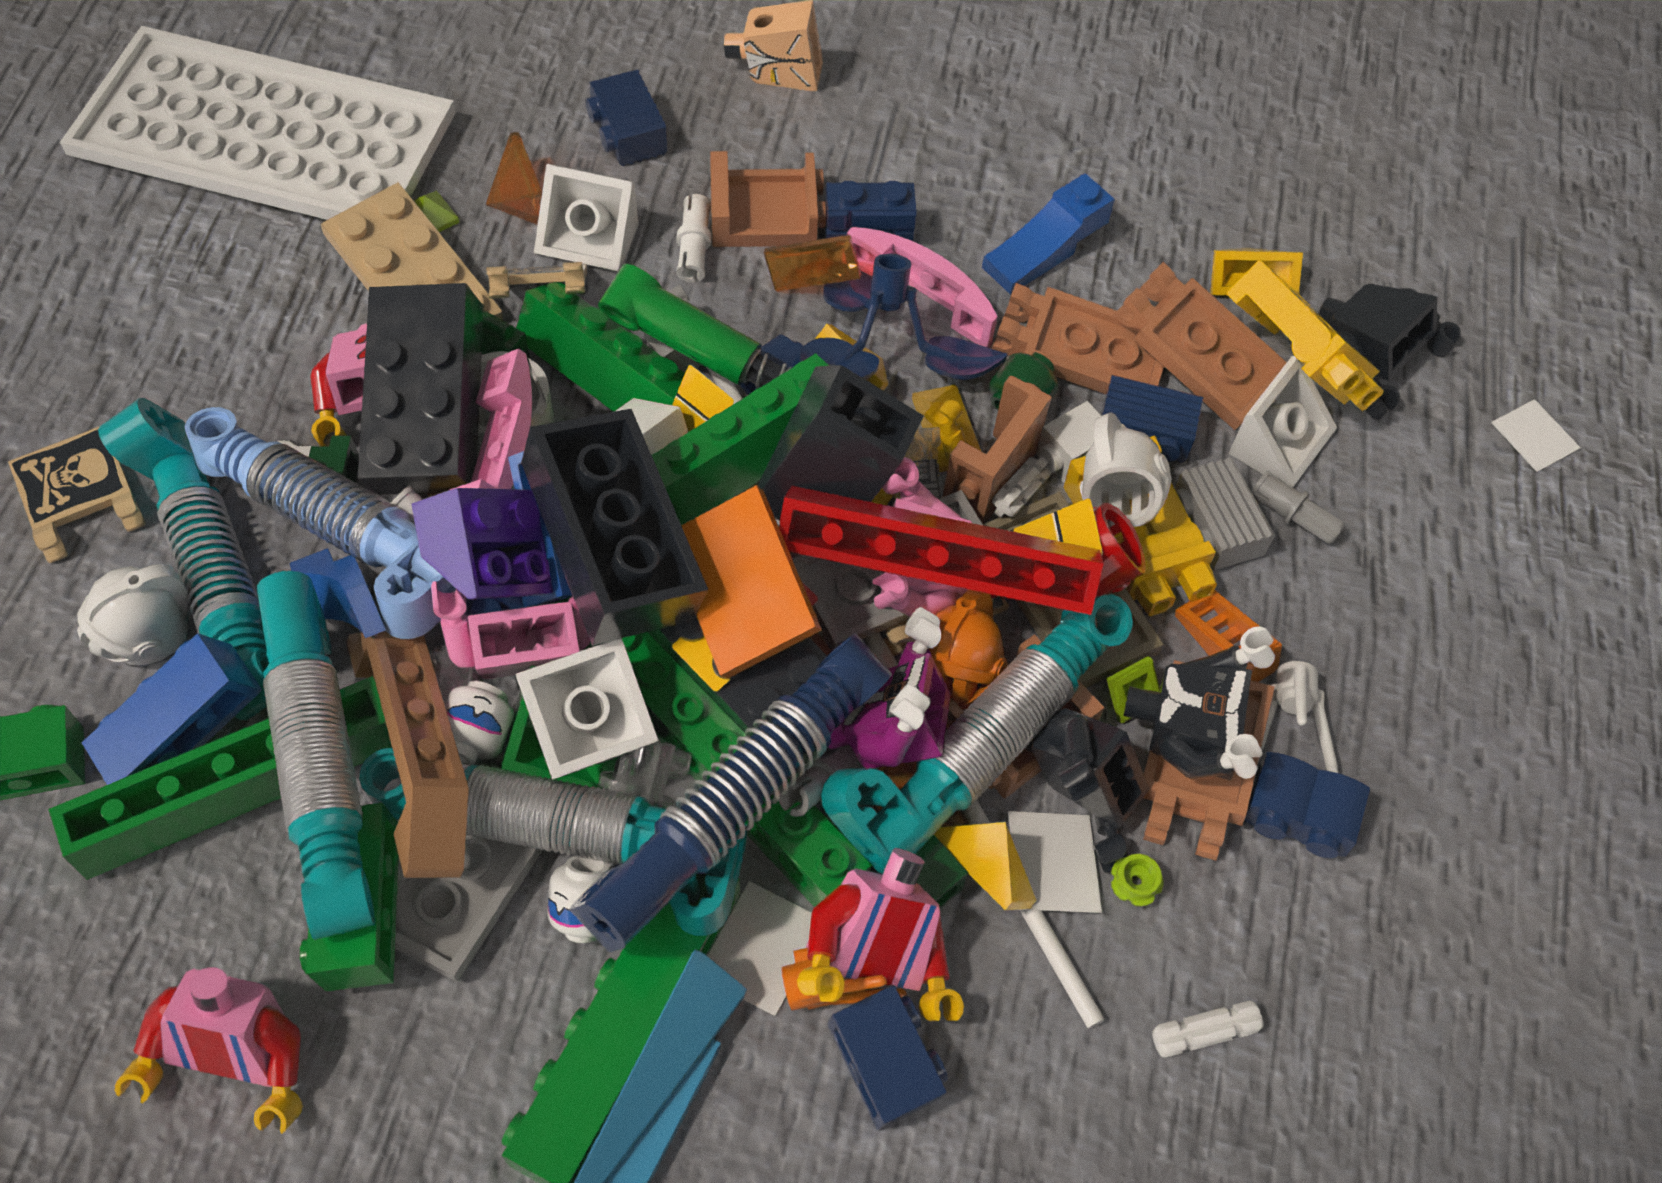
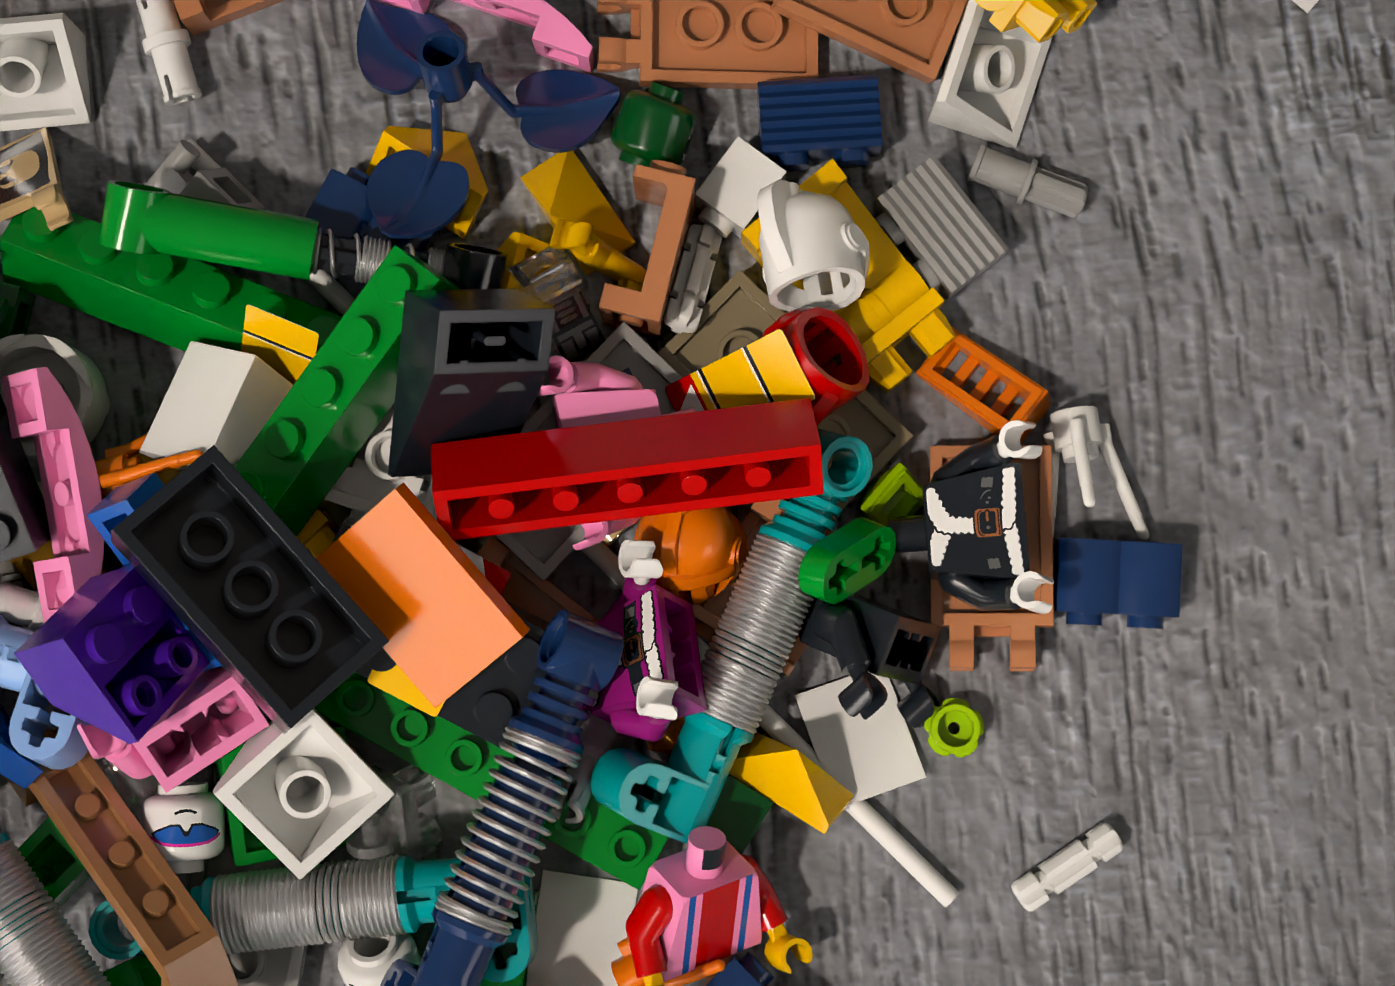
camera: 15 degrees left, 25 degrees up
clear orange slope [763,235,861,292] -> none
none -> green beam [798,517,896,604]

